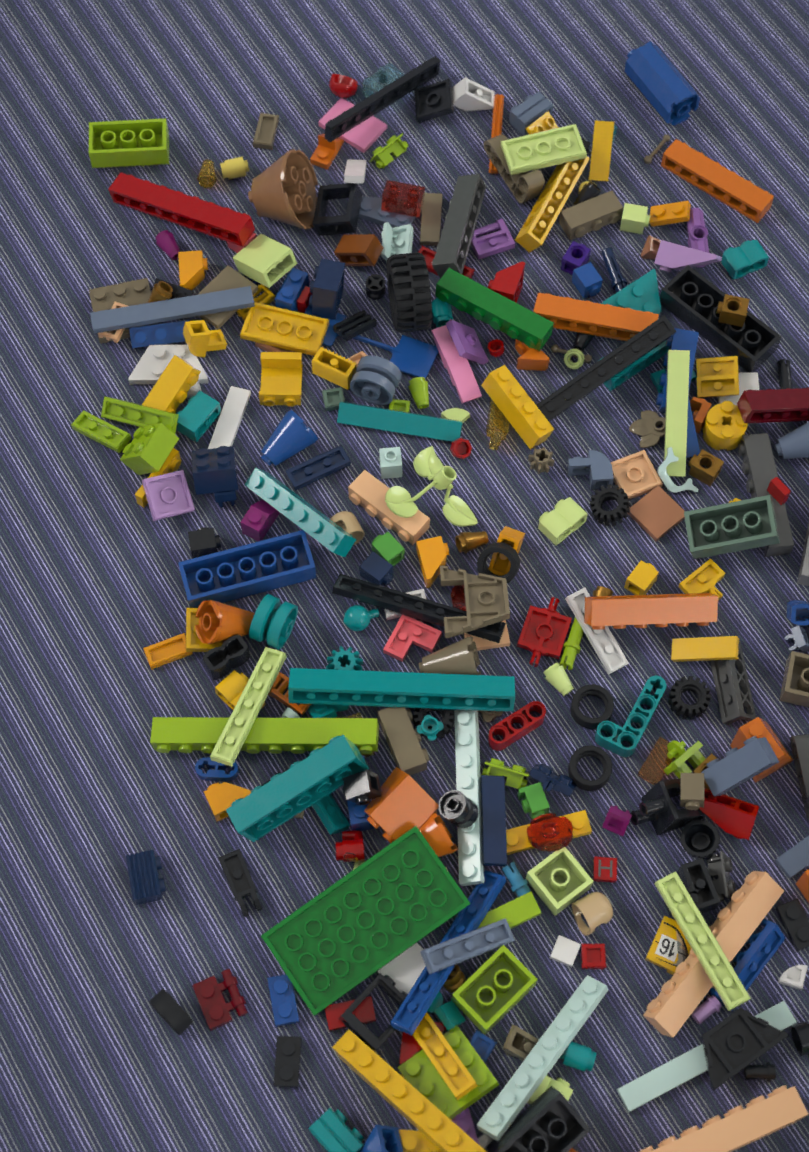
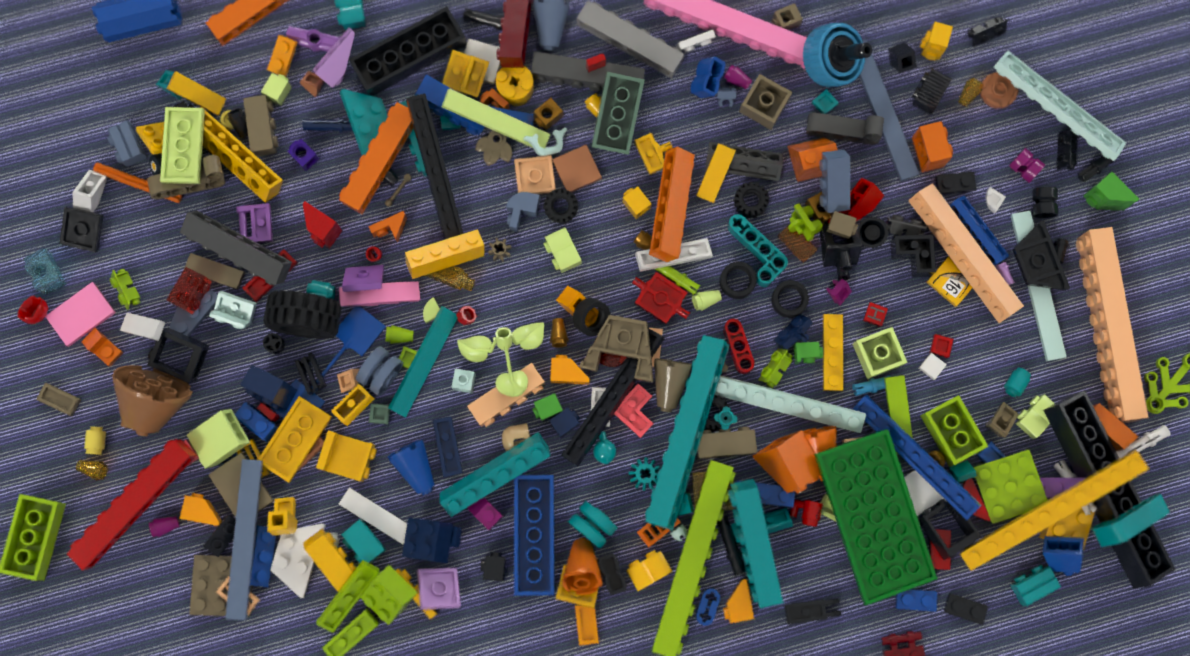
camera: 75 degrees left, 15 degrees up
pearl gold cone [147,281,173,303] -> none
yellowish green tile [210,647,287,767] -> none
black plate [325,56,440,142] -> none
dark orange brick [334,234,384,266] -> none
black brick [343,770,382,805] -> none
yellow plate [413,1012,478,1101] -> none
sand blue tile [420,918,515,975] -> none
green brick [435,268,554,352] -> none
black wheel [438,790,478,828] -> none
light aqua plate [477,975,608,1141] -> none
dark blue tile [480,775,507,867] -> none
clear red tile [526,813,574,852] -> none
yellowish green plate [564,349,585,369] -> none
tan helmet [571,892,613,936] -> none
blue brick [572,262,603,299] -> none
dark tan hinge [644,134,671,164] -> none
yellowish green tile [655,871,751,1011] -> none
pearl gold brick [716,294,750,327] -> none

